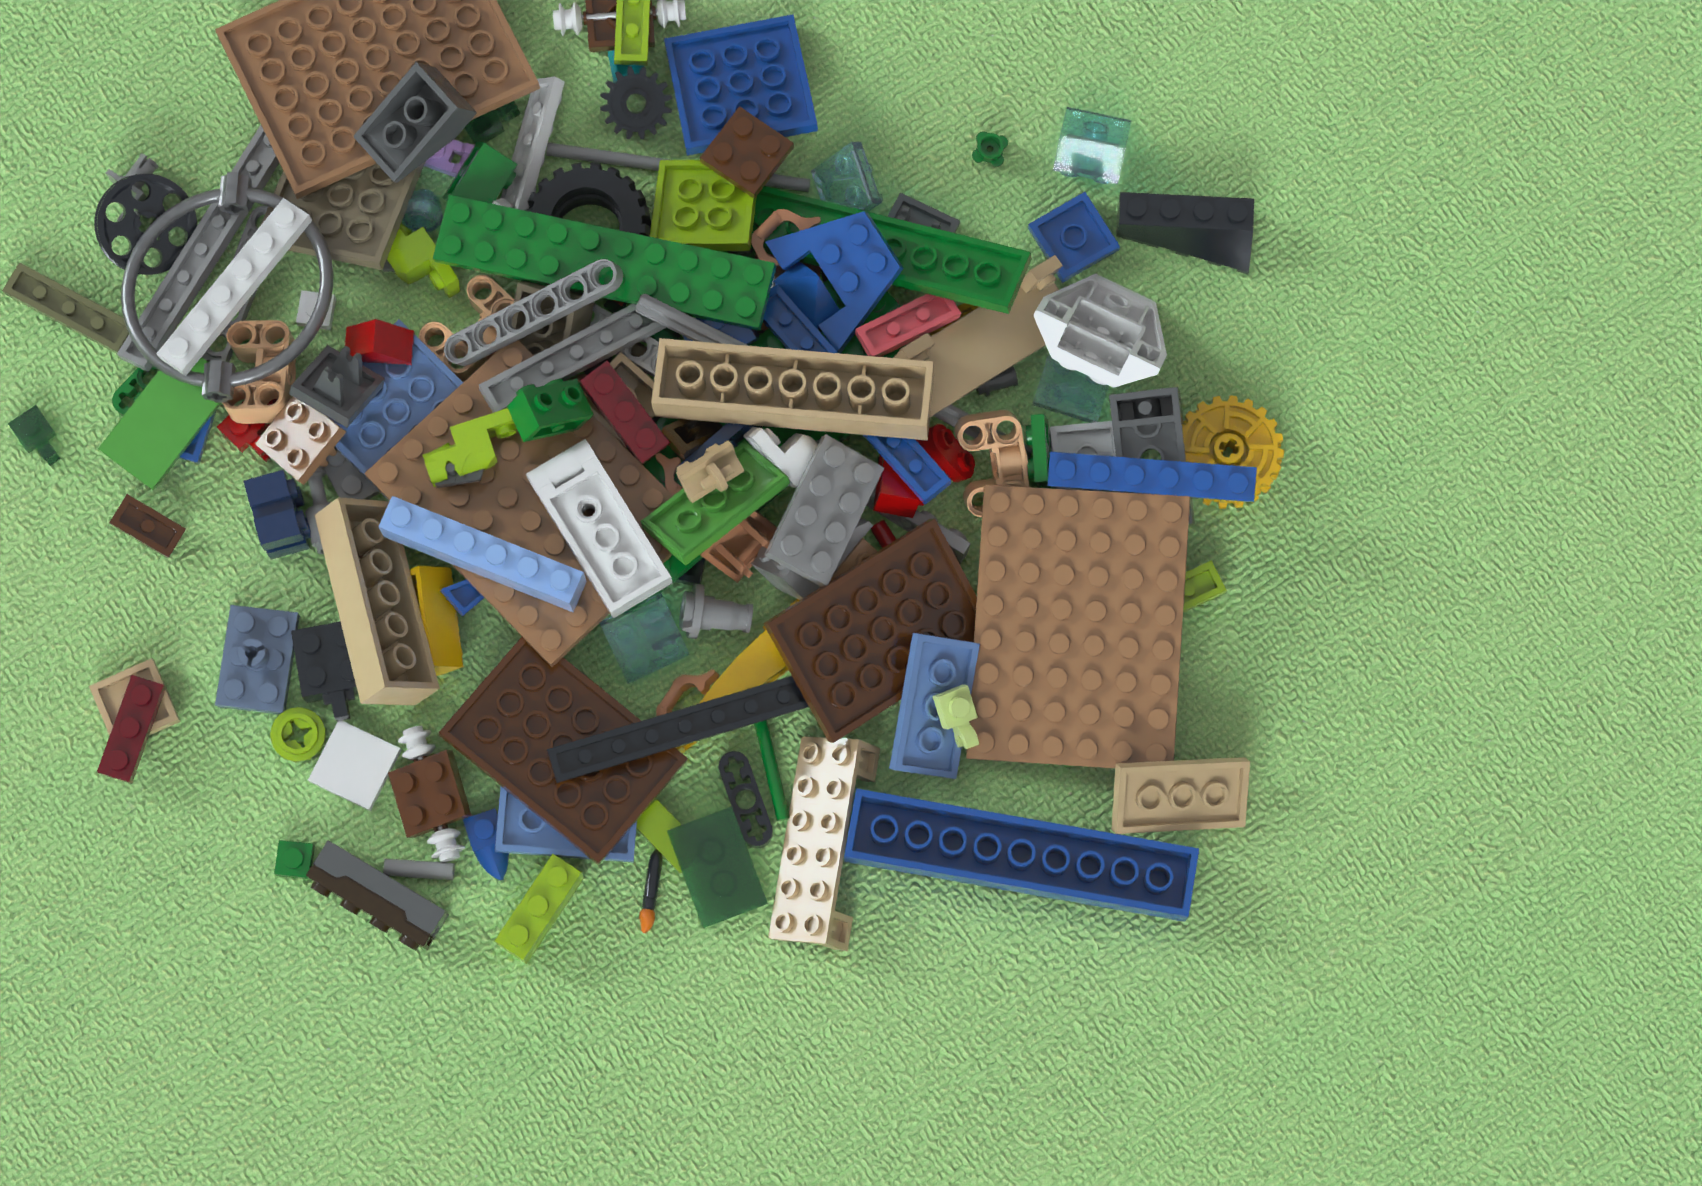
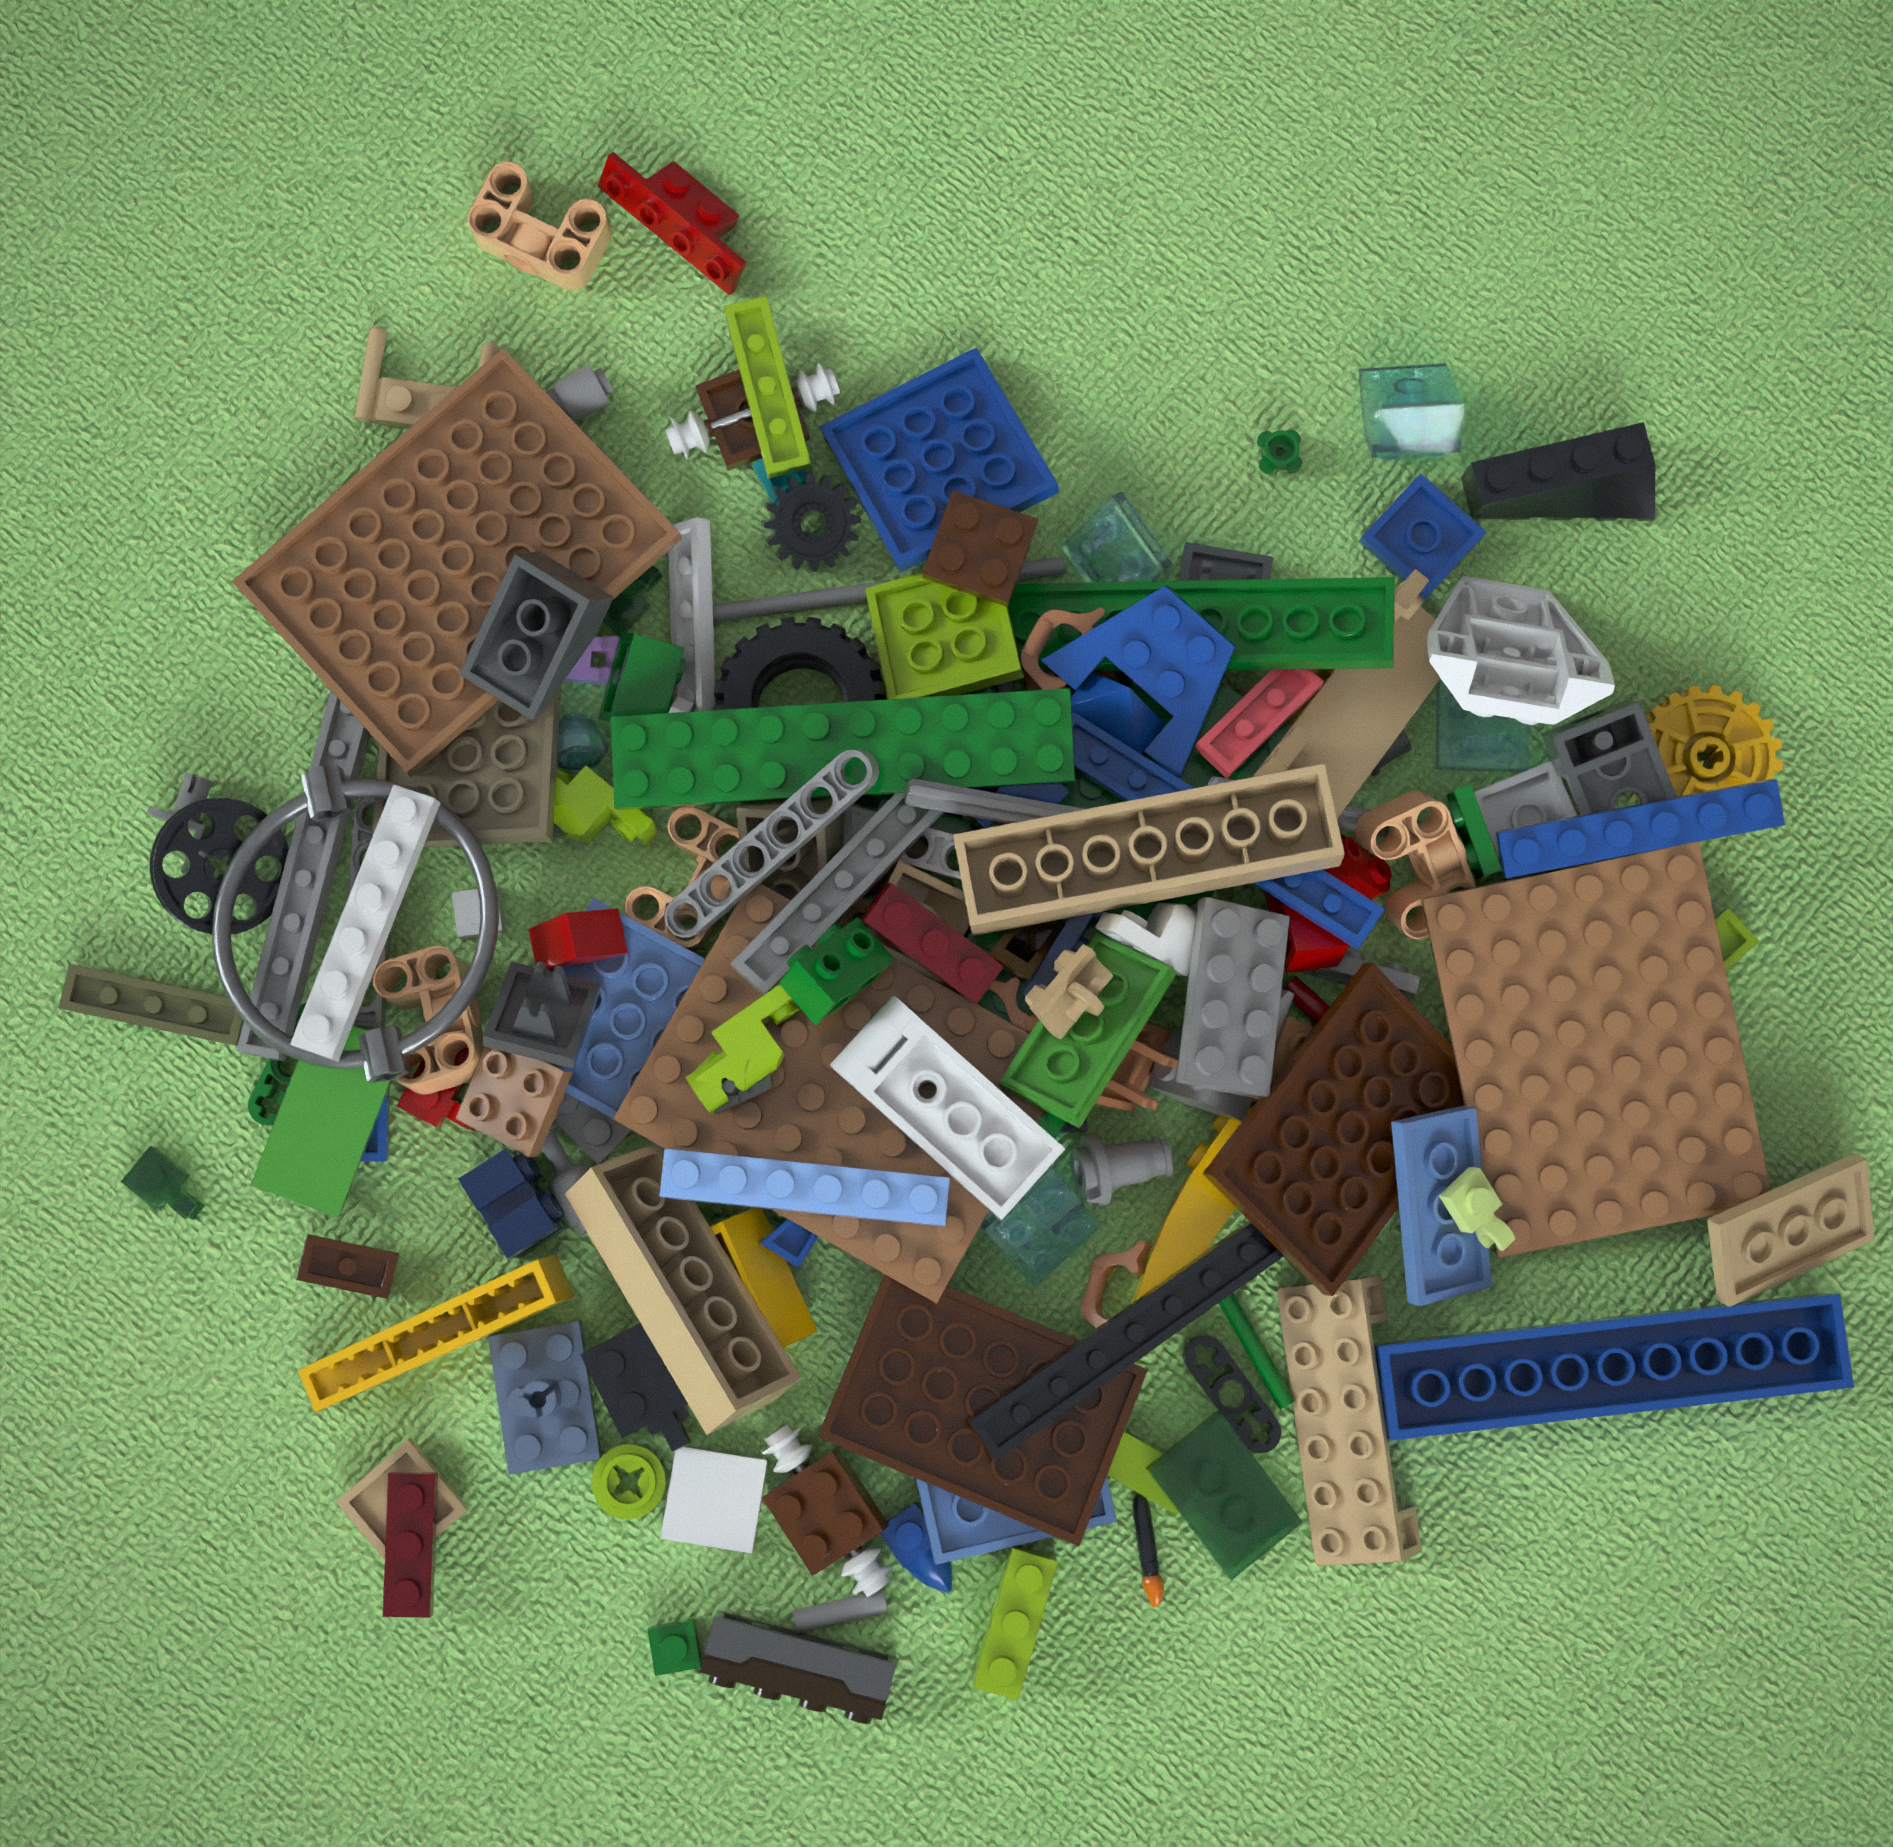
camera: 20 degrees left, 5 degrees up
none -> yellow slope [298,1254,574,1413]

